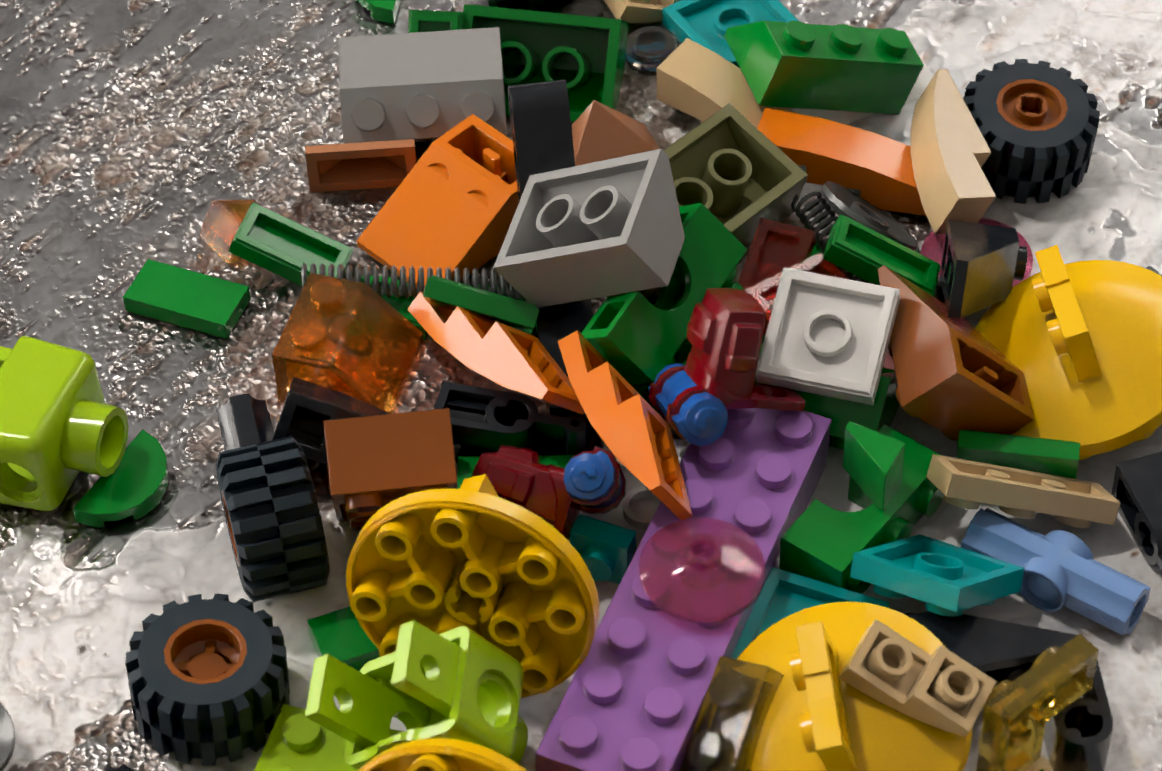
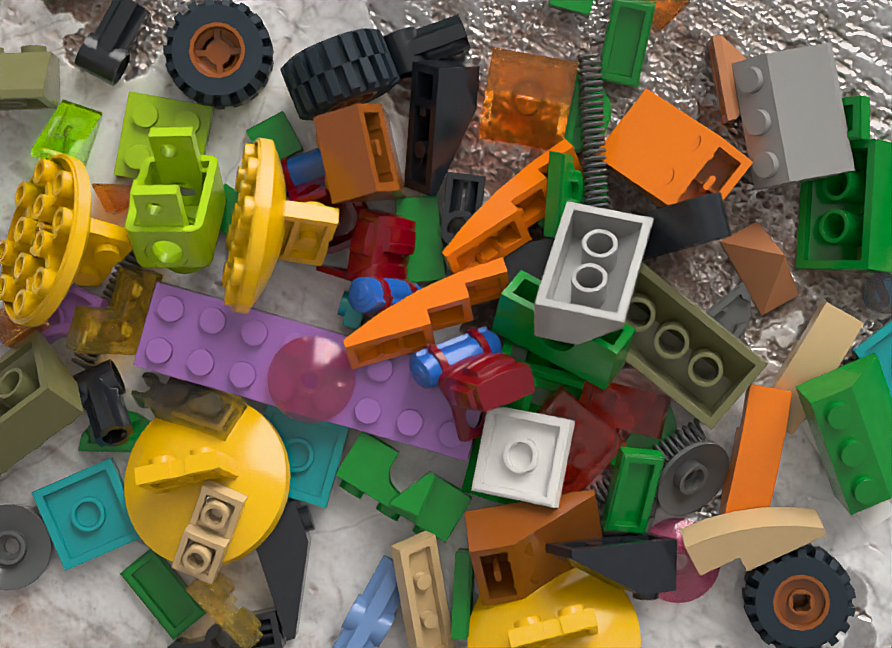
camera: 85 degrees right, 40 degrees up
teal plate [850,534,1024,616] -> none

